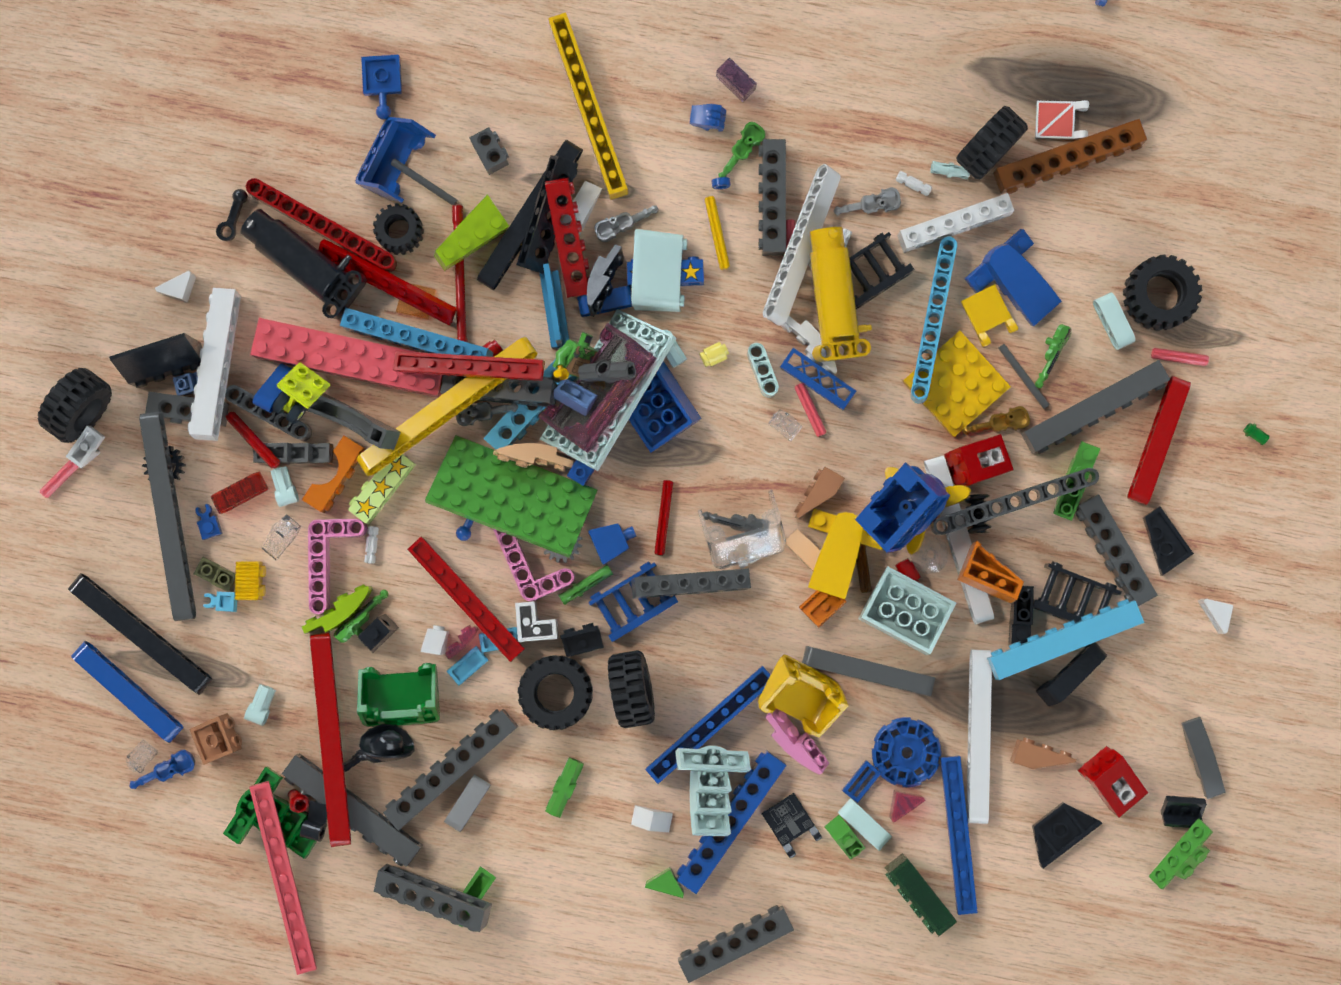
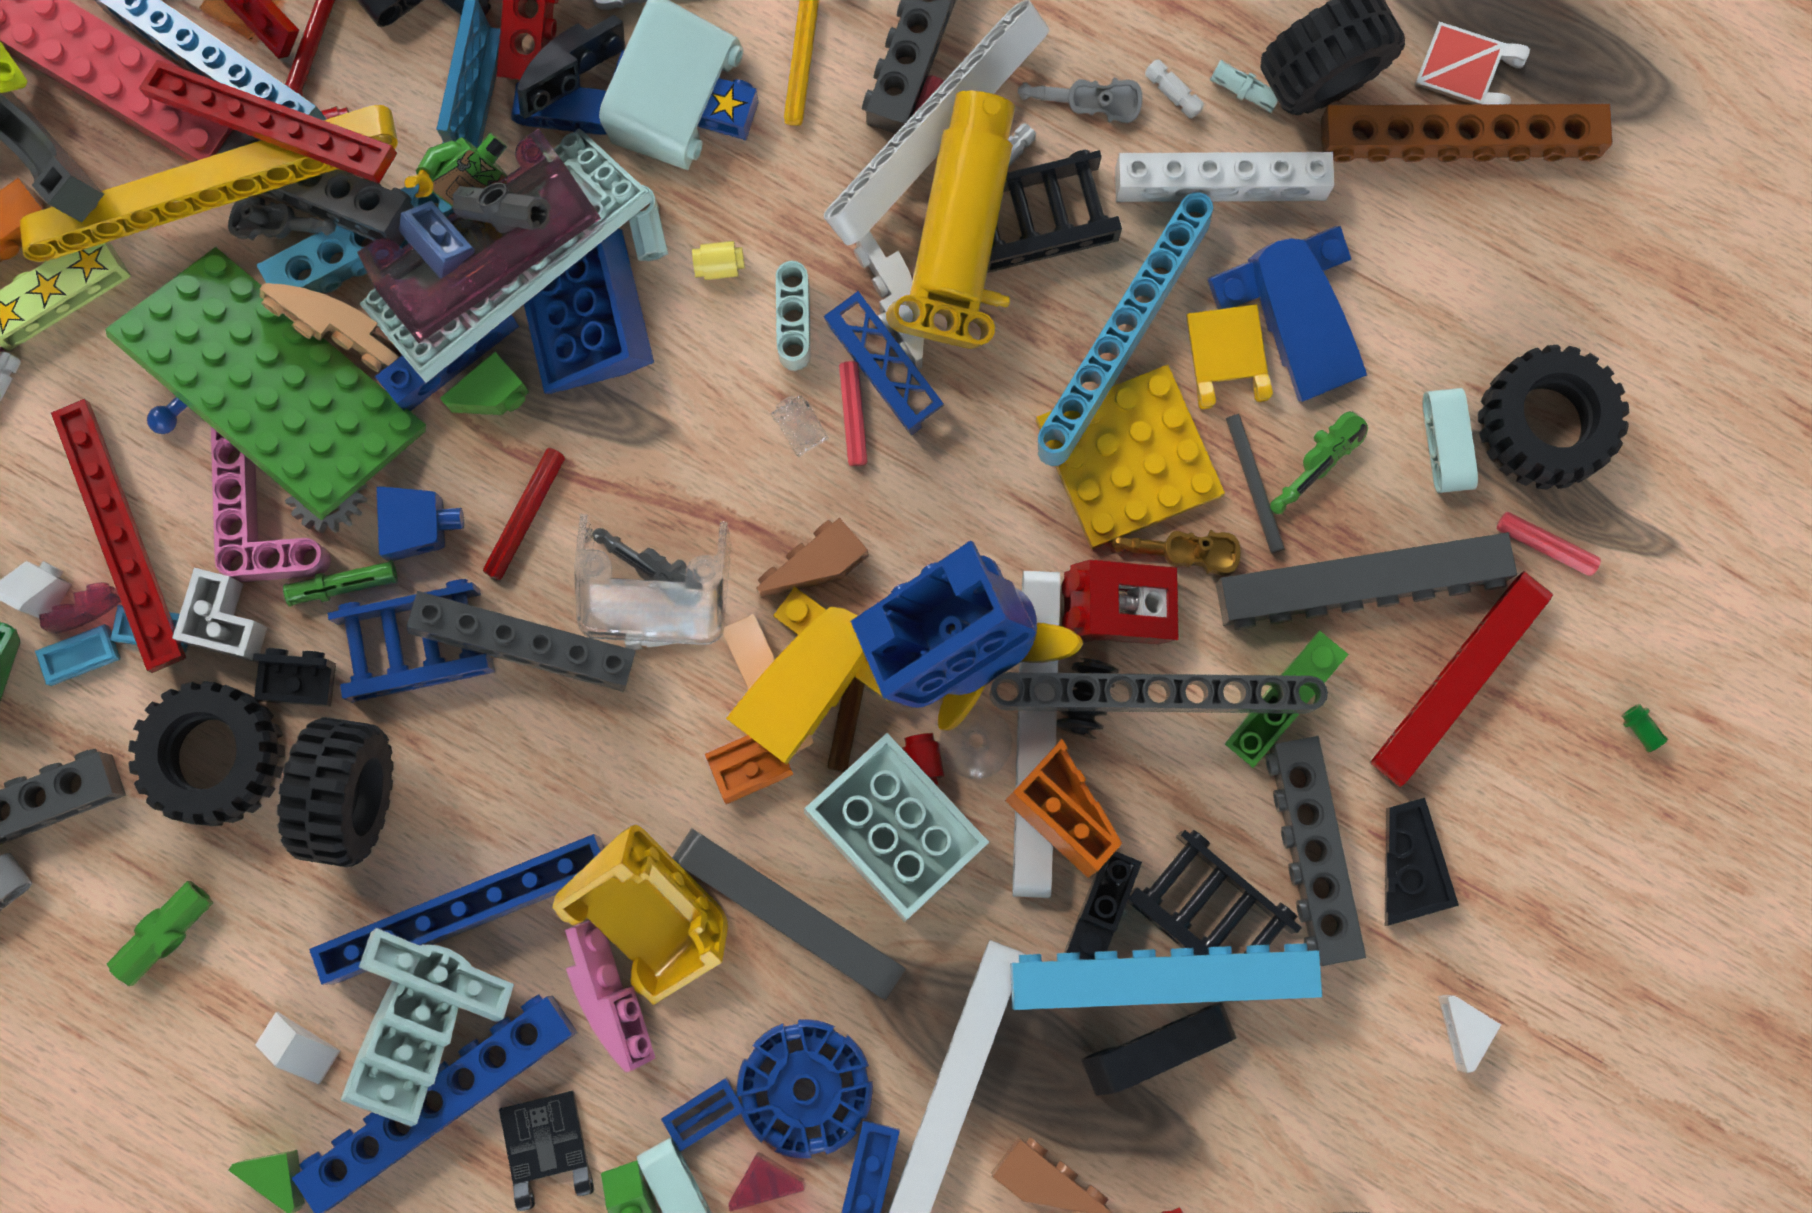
camera: 15 degrees right, 5 degrees down
none -> bright green slope [440,352,529,415]

